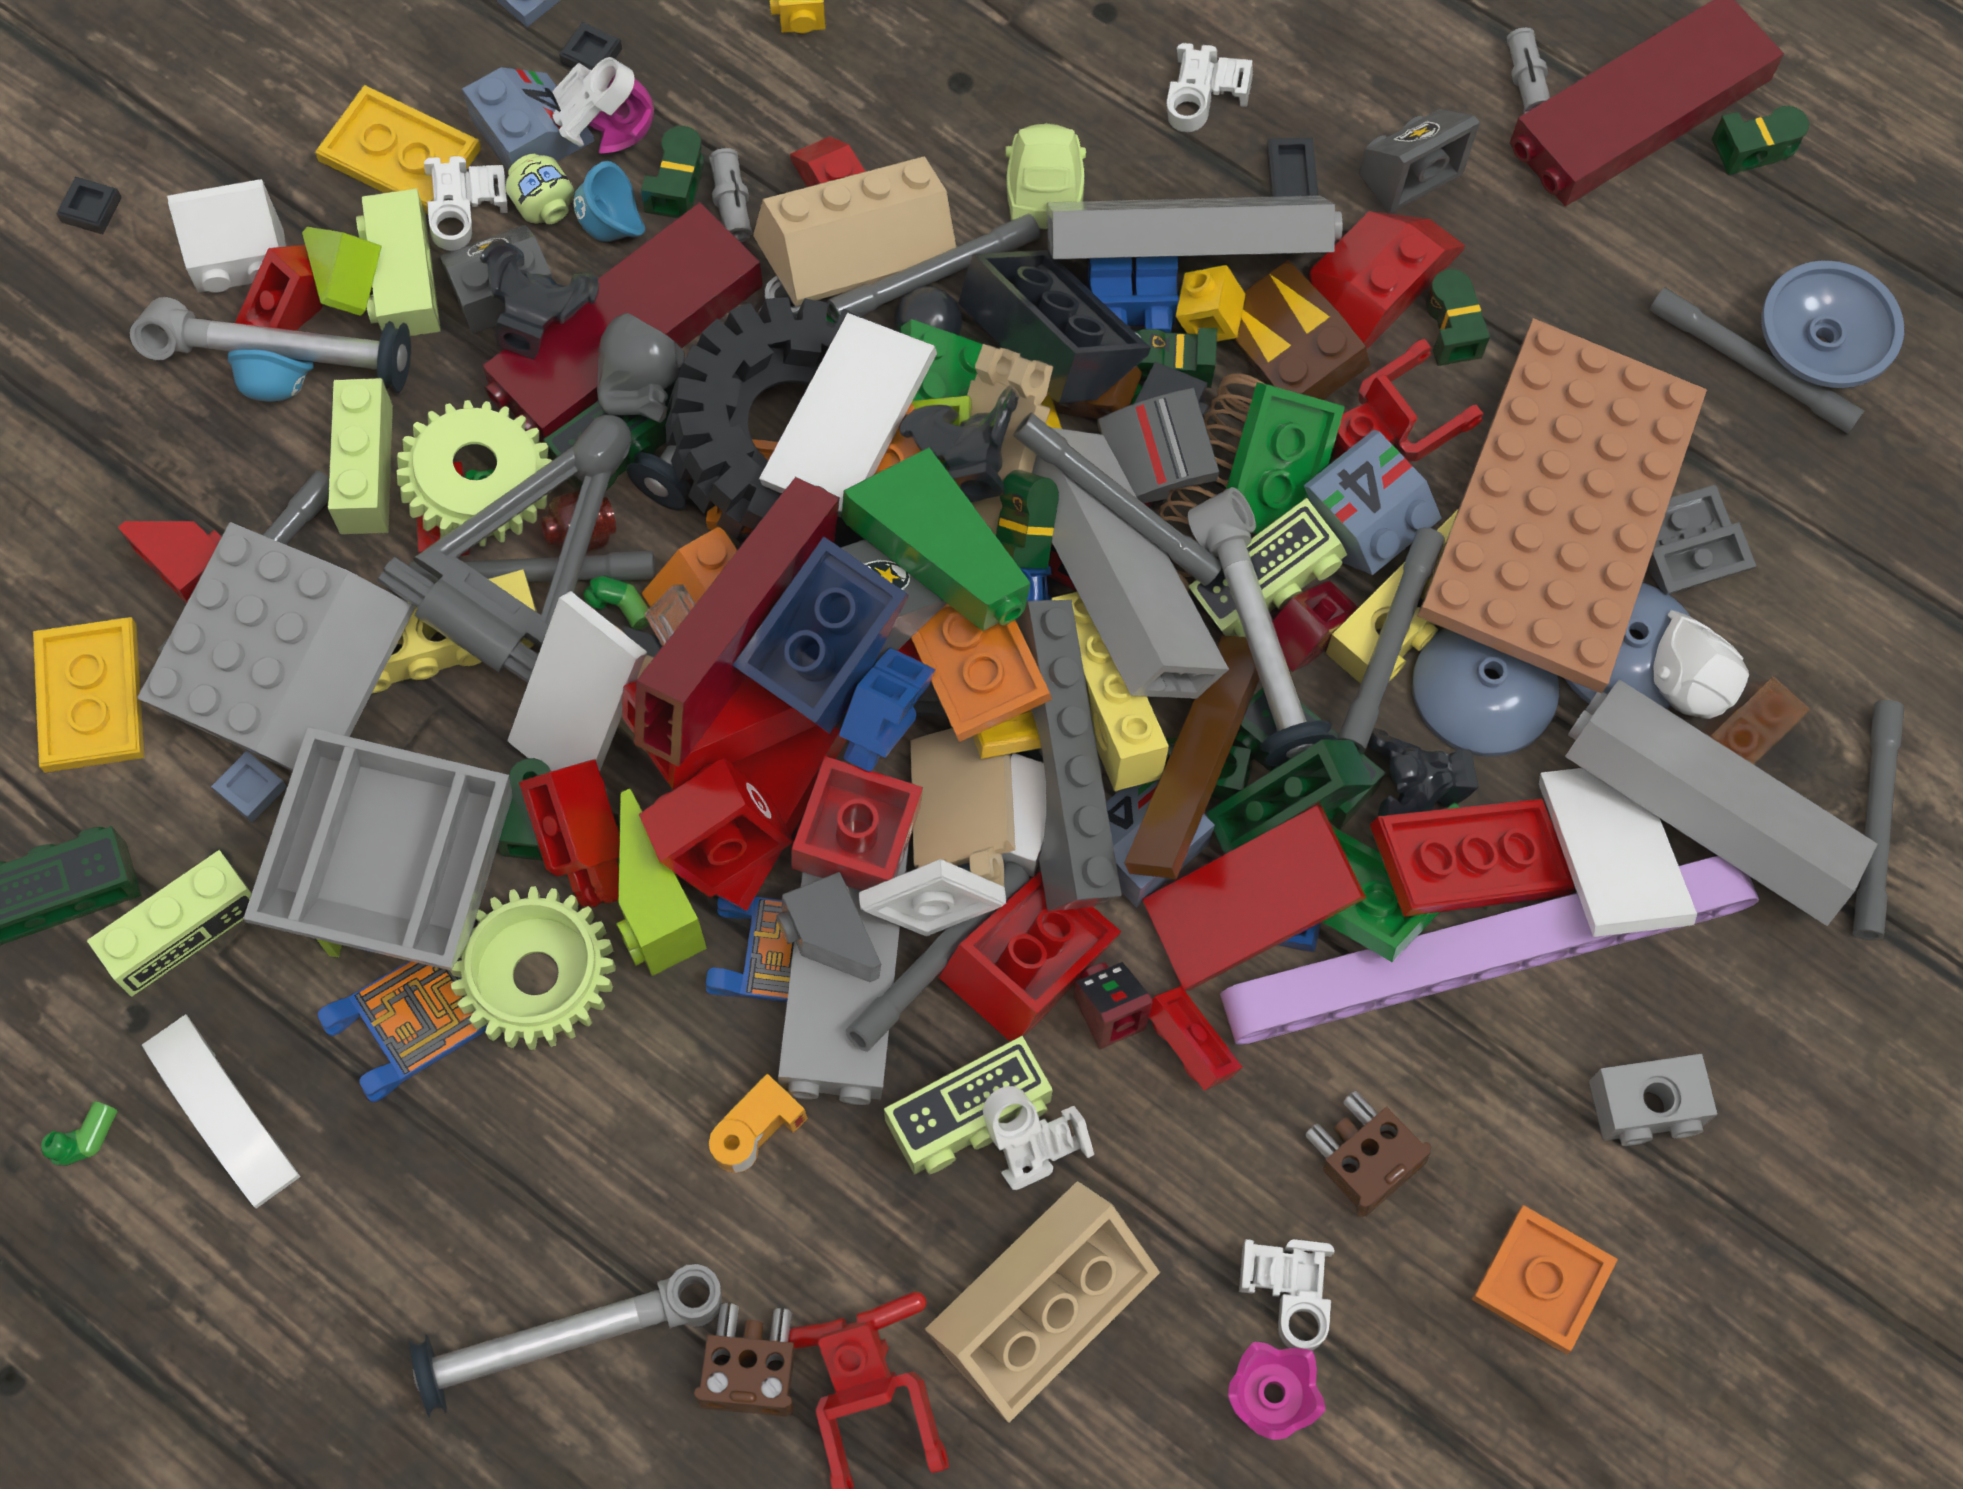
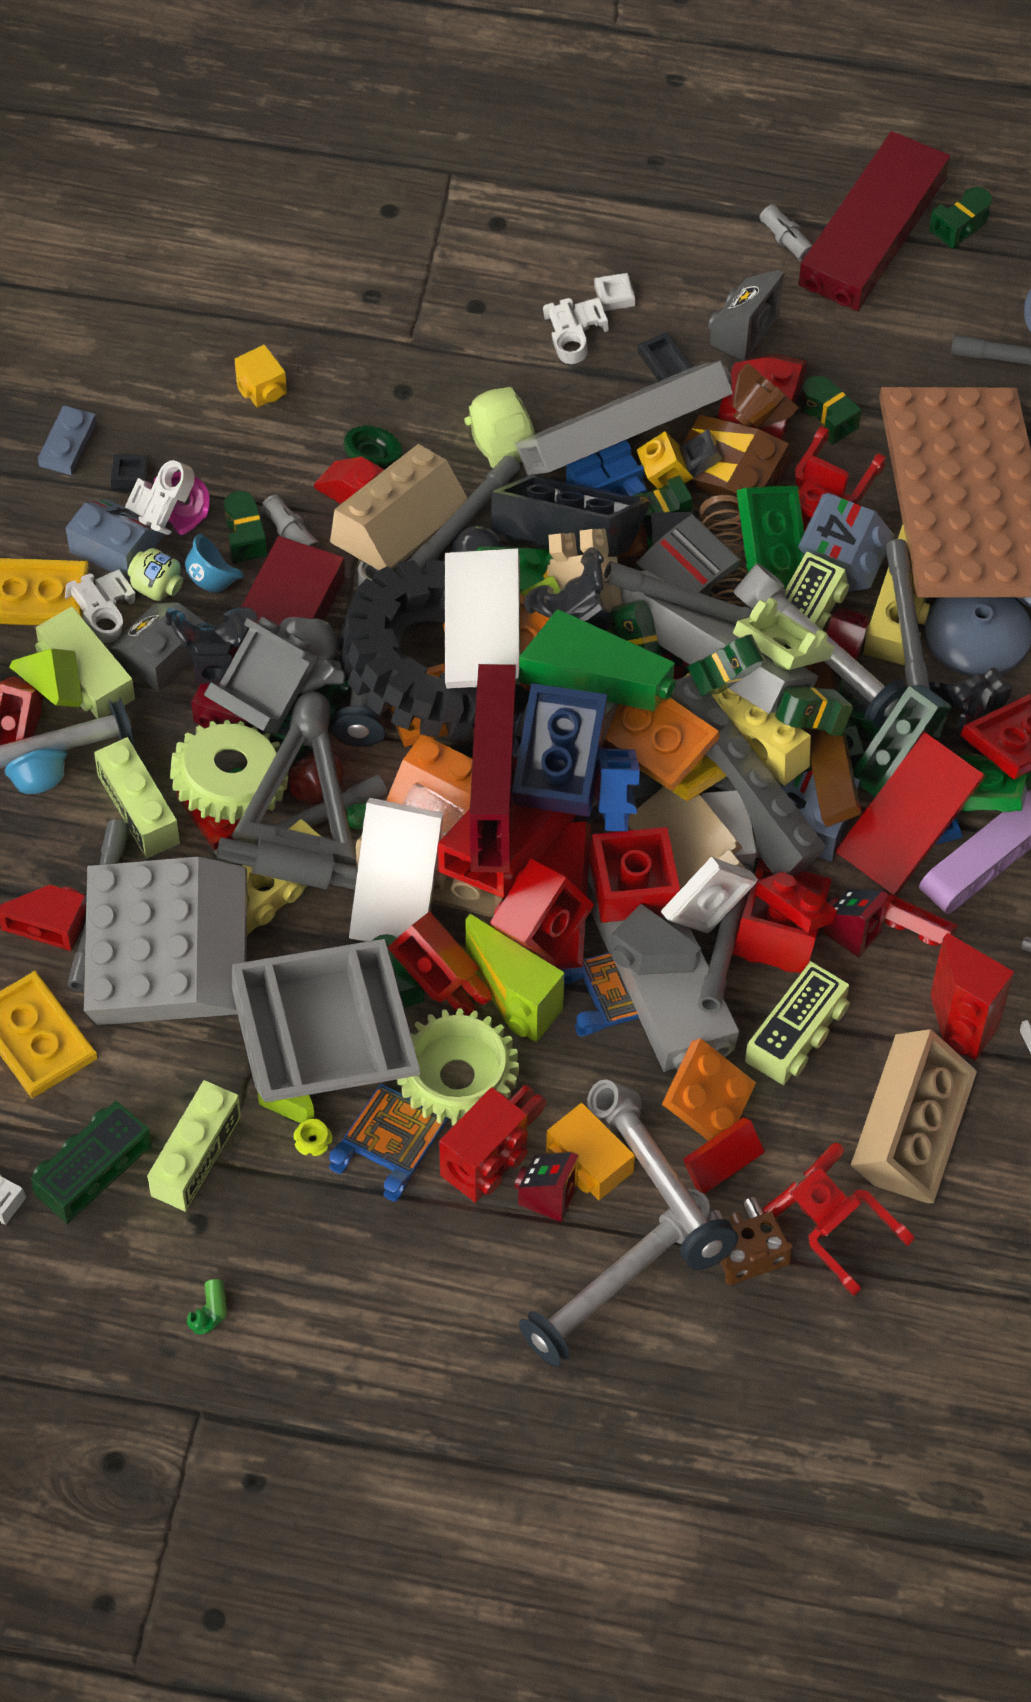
camera: 25 degrees left, 10 degrees down
white slope [142,1014,301,1209] -> none
sand blue plate [211,751,287,823] -> none
light orange leg [709,1074,808,1173] -> none
white piece [983,1086,1094,1190] -> none
none -> panel [204,616,319,734]
none -> neon yellow plate [294,1119,332,1156]
none -> dark green hat [343,425,403,469]
none -> red brick [439,1085,547,1203]
none -> dark red slope [514,1152,579,1222]
none -> light orange brick [546,1102,635,1200]
none -> piece [587,1079,739,1270]
none -> white tile [594,273,635,311]
none -> orange plate [662,1038,756,1141]
none -> black tile [679,429,723,478]
none -> red tile [682,1117,765,1194]
none -> dark green leg [687,634,765,696]
none -> reddish brown brick [732,363,799,429]
none -> yellowish green piece [733,597,834,670]
none -> red plate [754,871,837,933]
none -> dark green leg [775,686,853,736]
none -> red slope [930,933,1014,1061]

